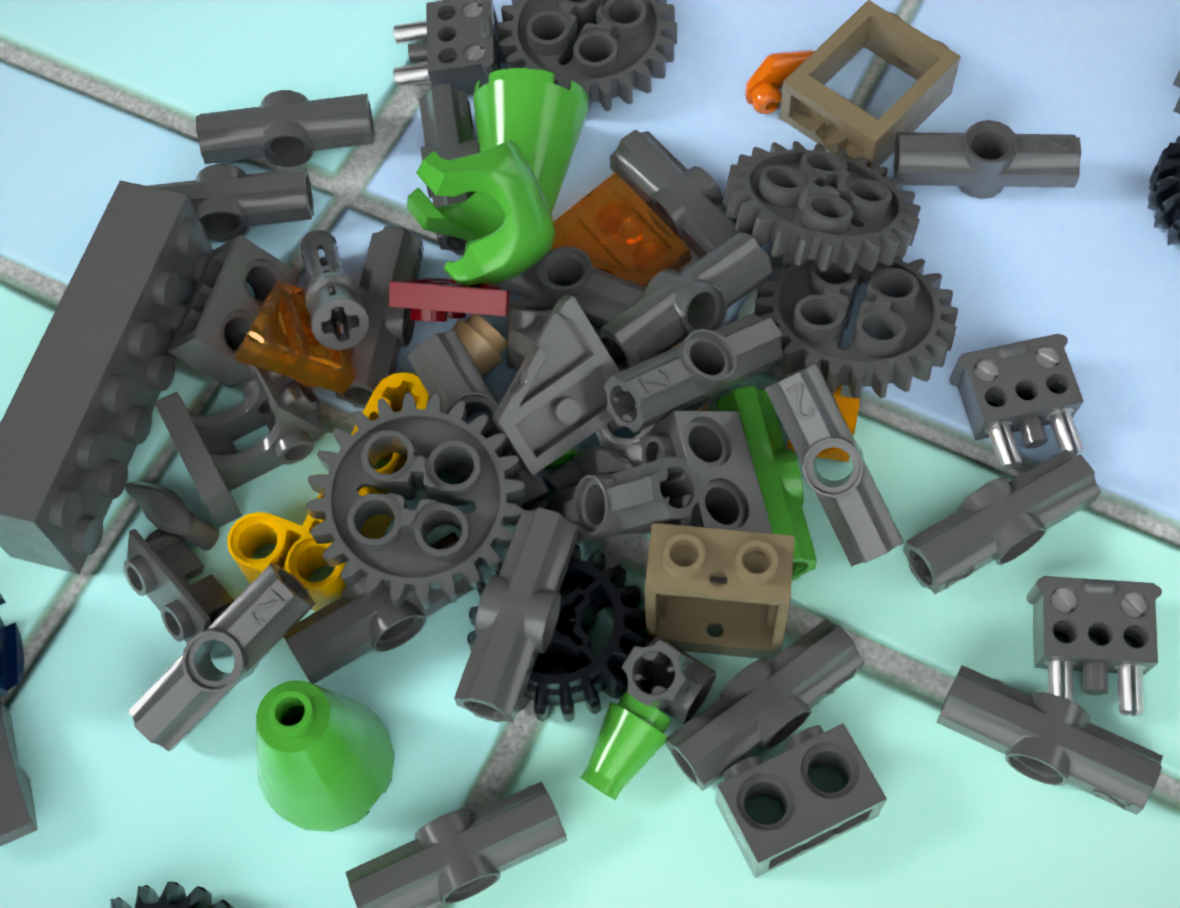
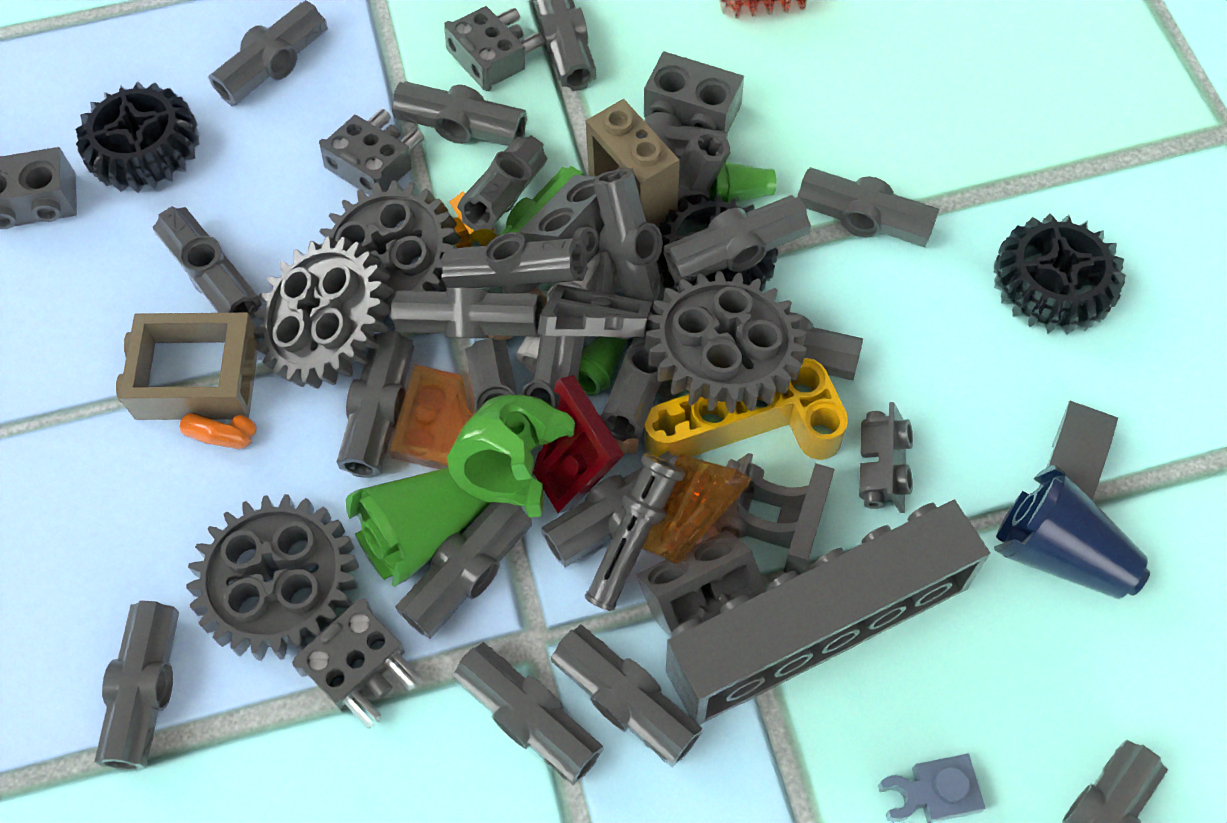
camera: 135 degrees left, 0 degrees up
dark grey bar [125,482,219,551] -> none
dark grey piece [128,563,316,752] -> none
bright green cone [256,680,395,832] -> none

